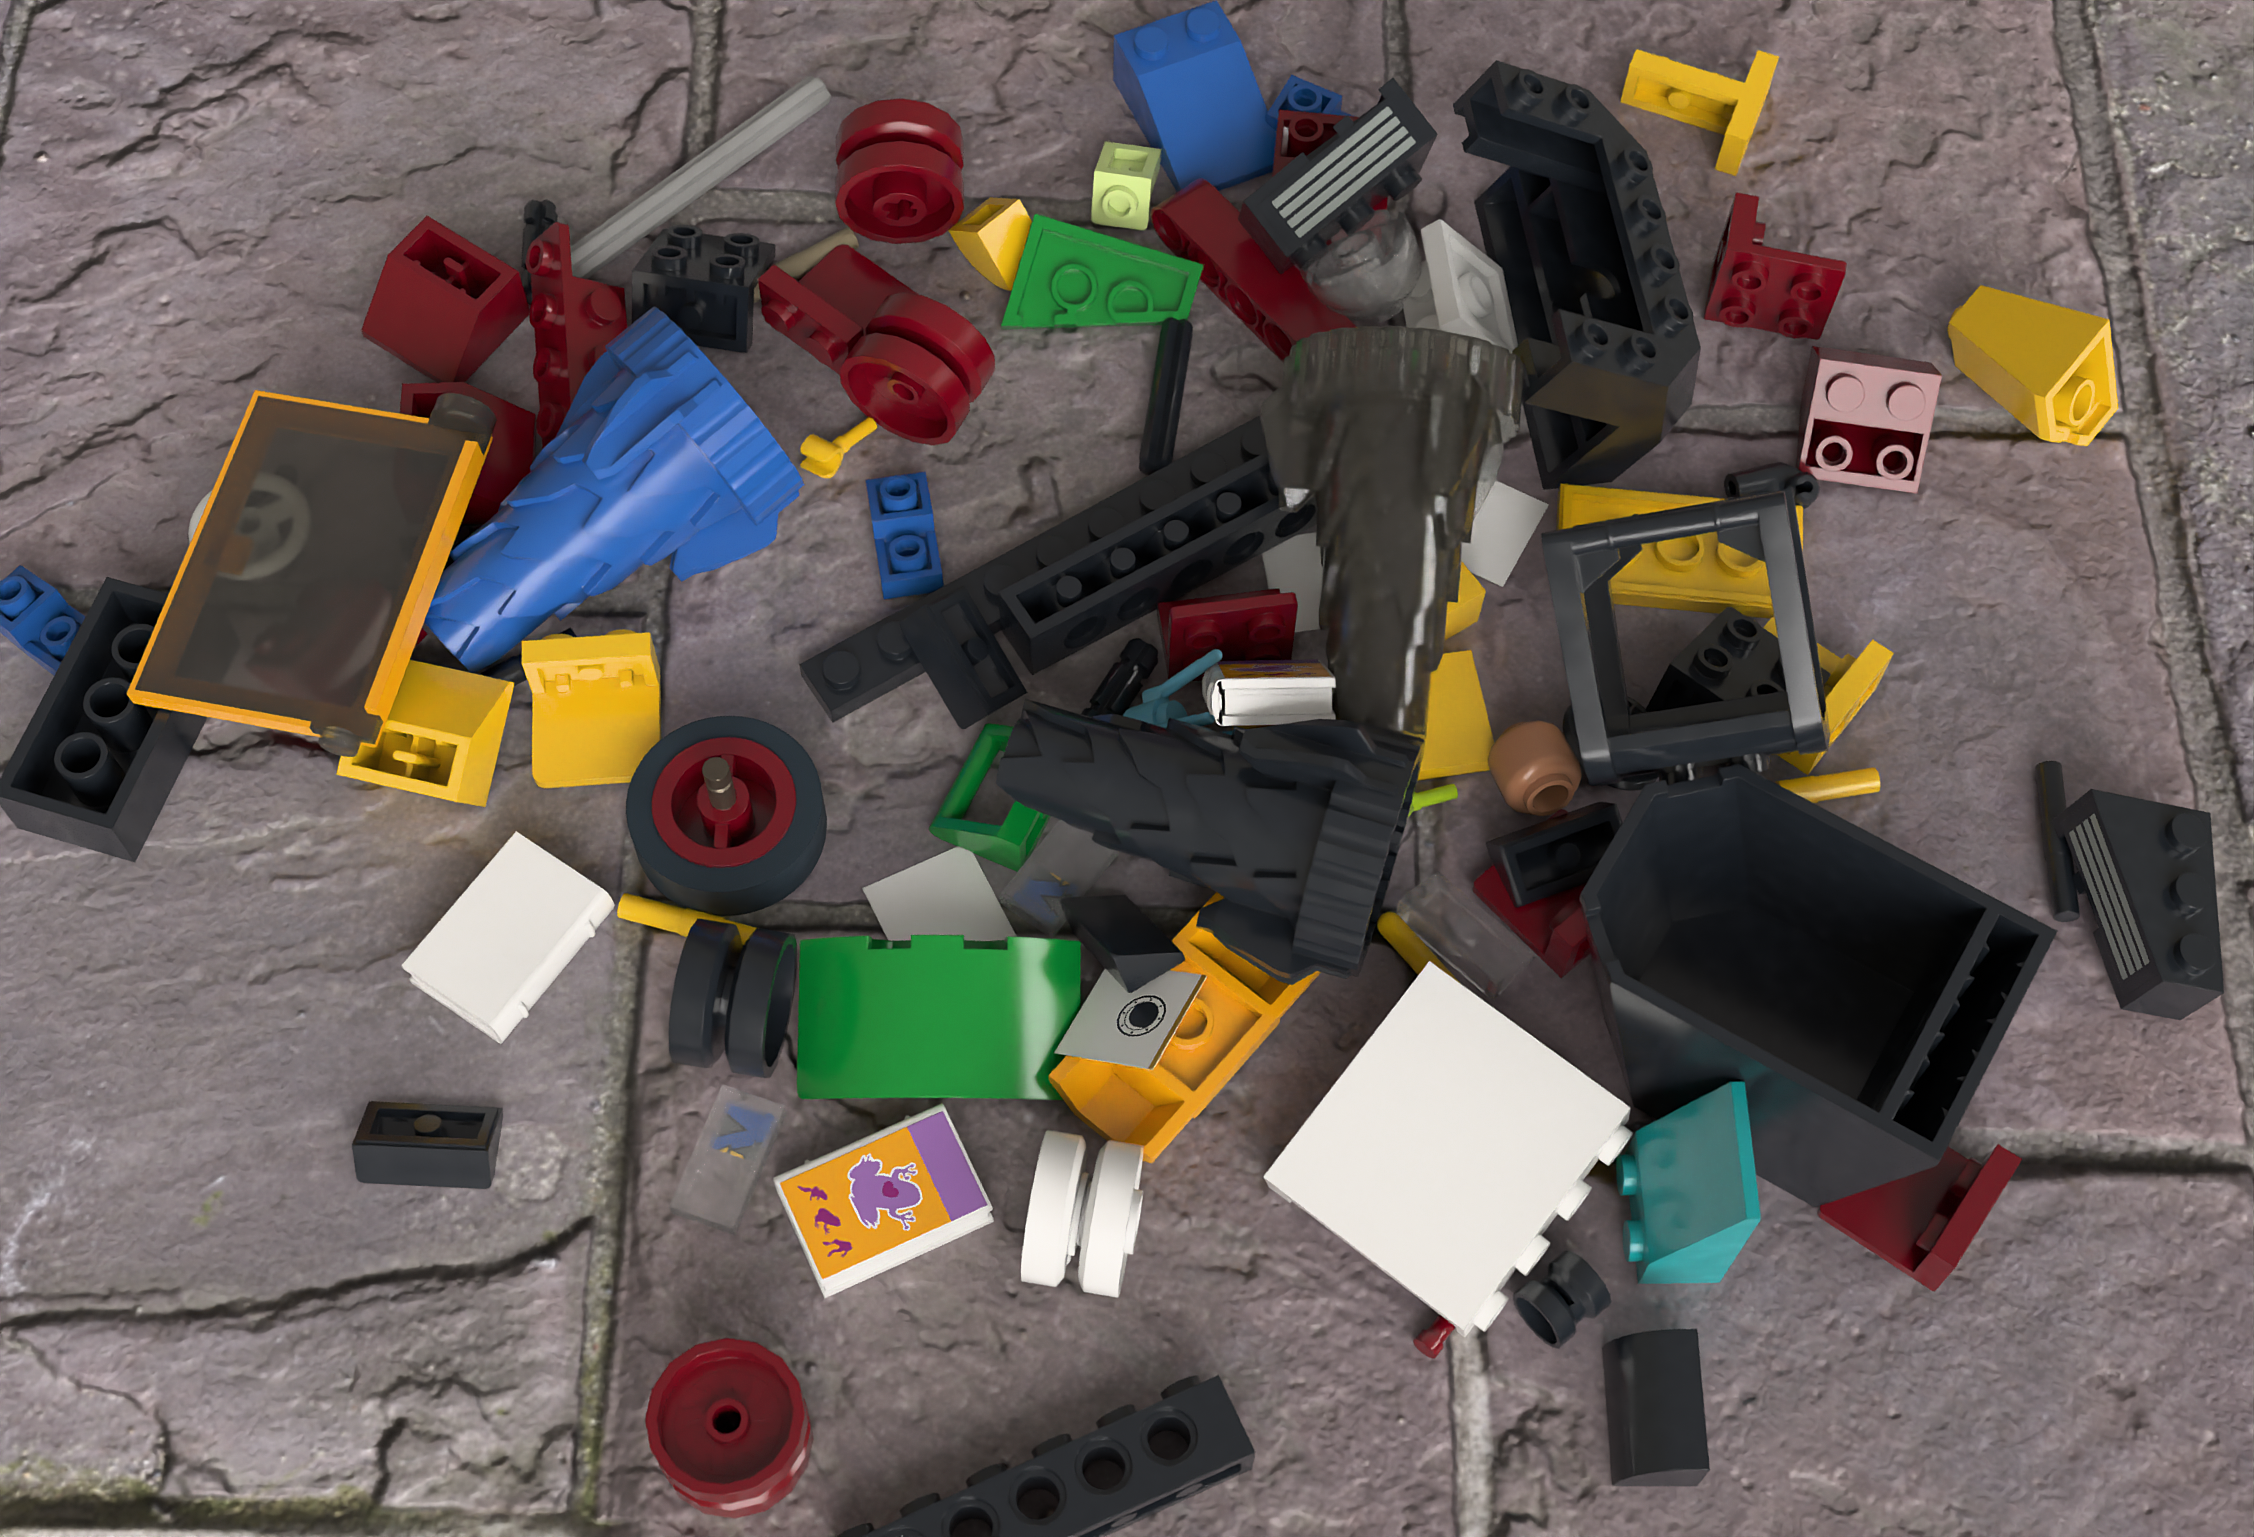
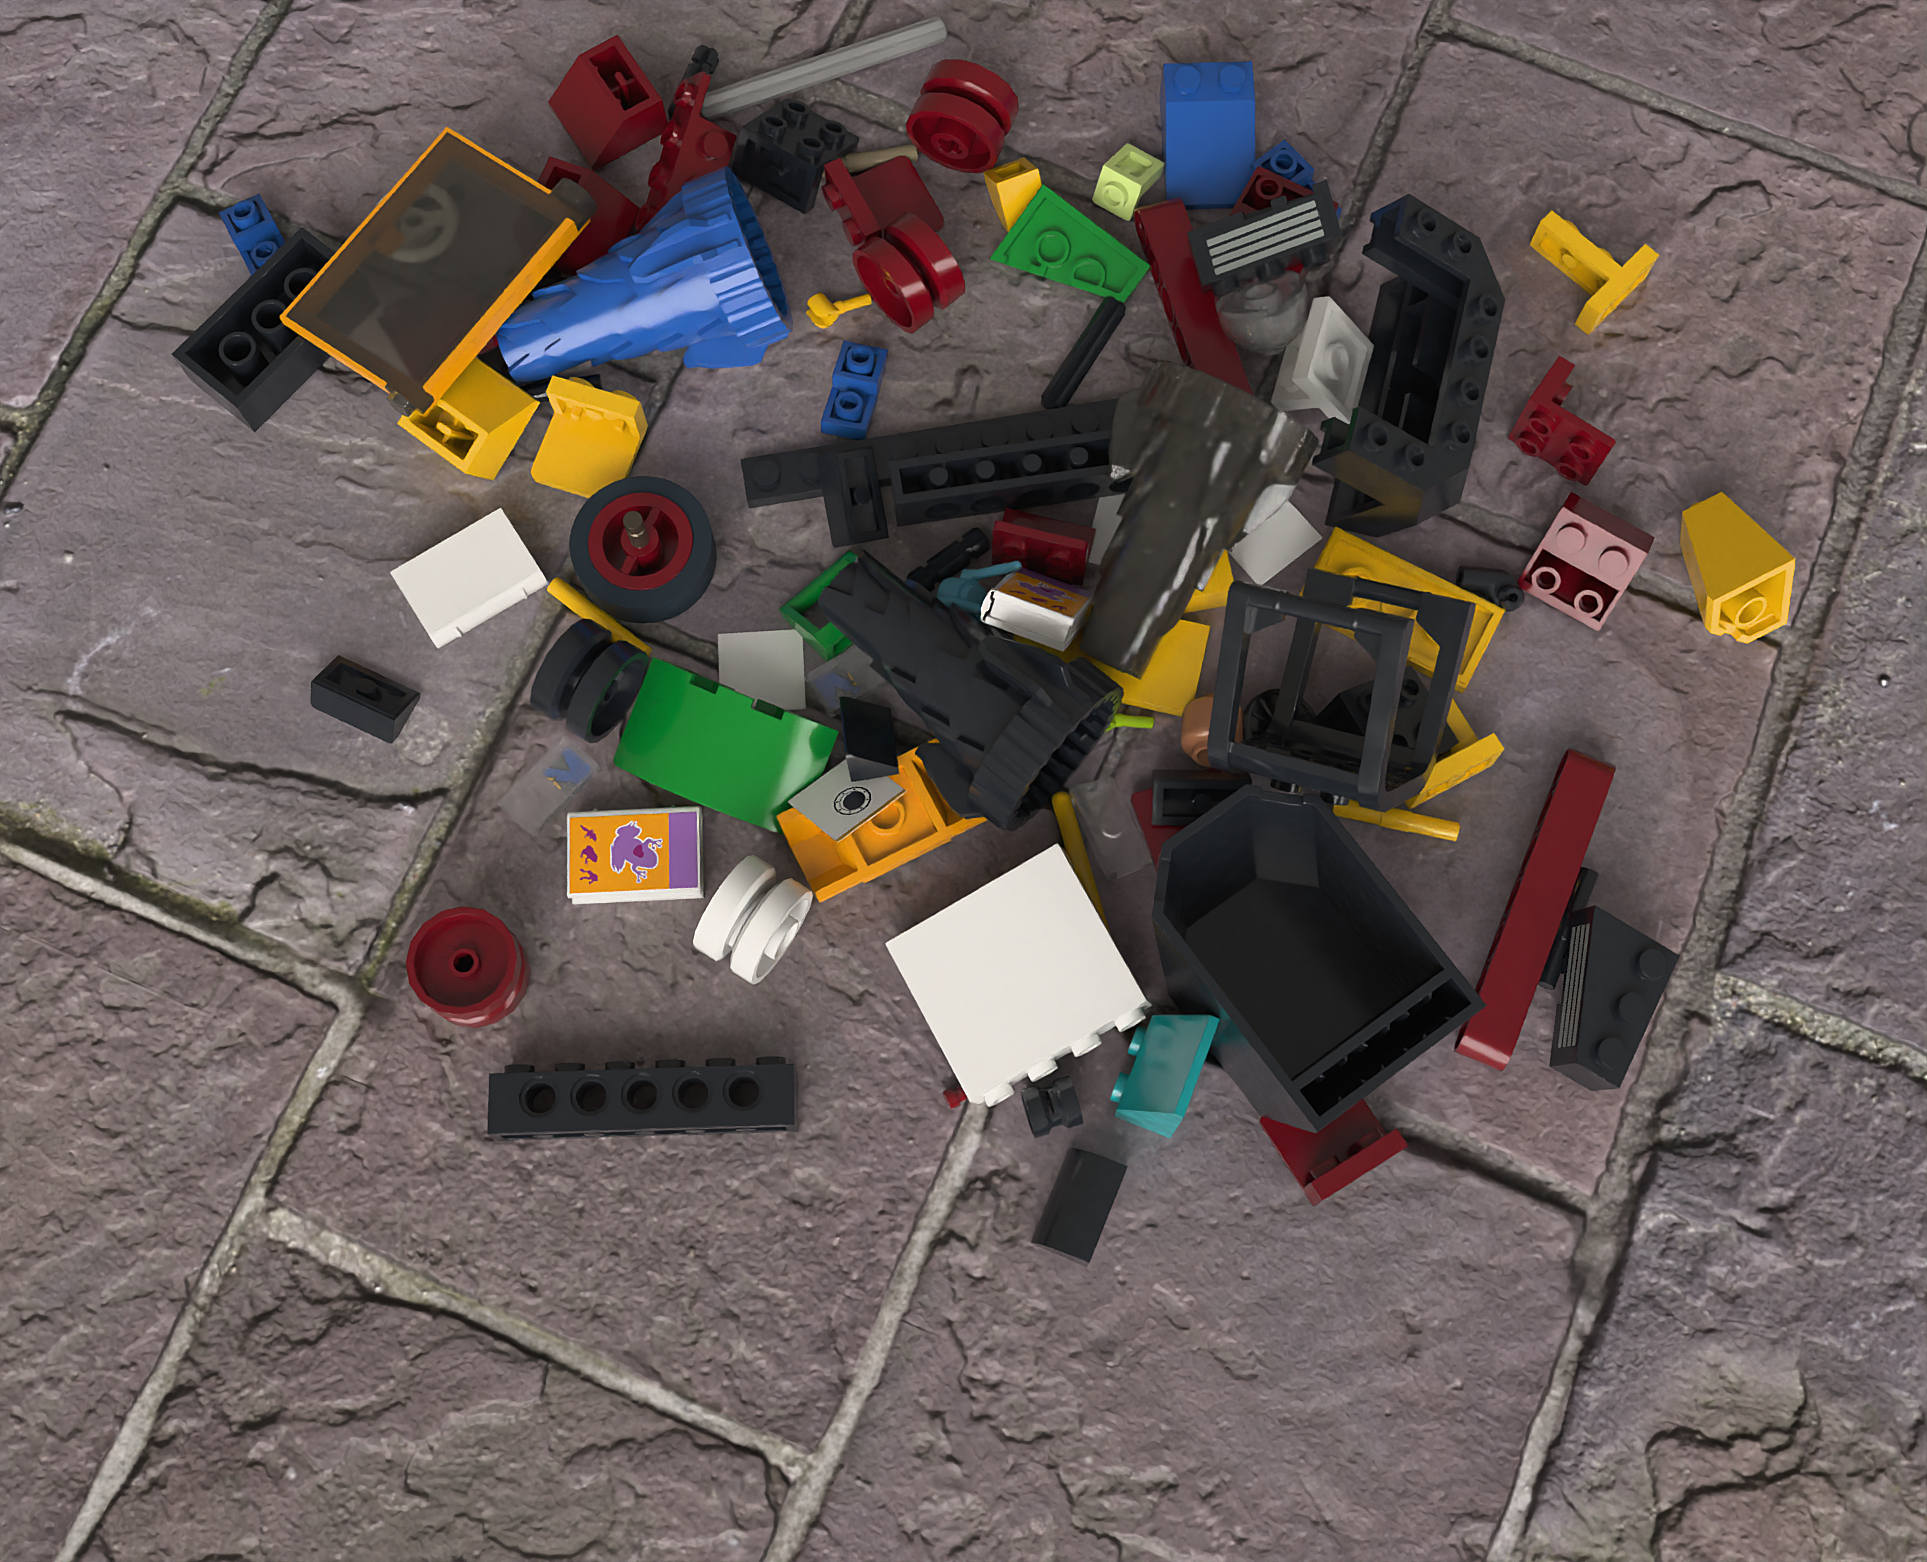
camera: 25 degrees right, 10 degrees up
none -> dark red beam [1454,747,1616,1071]

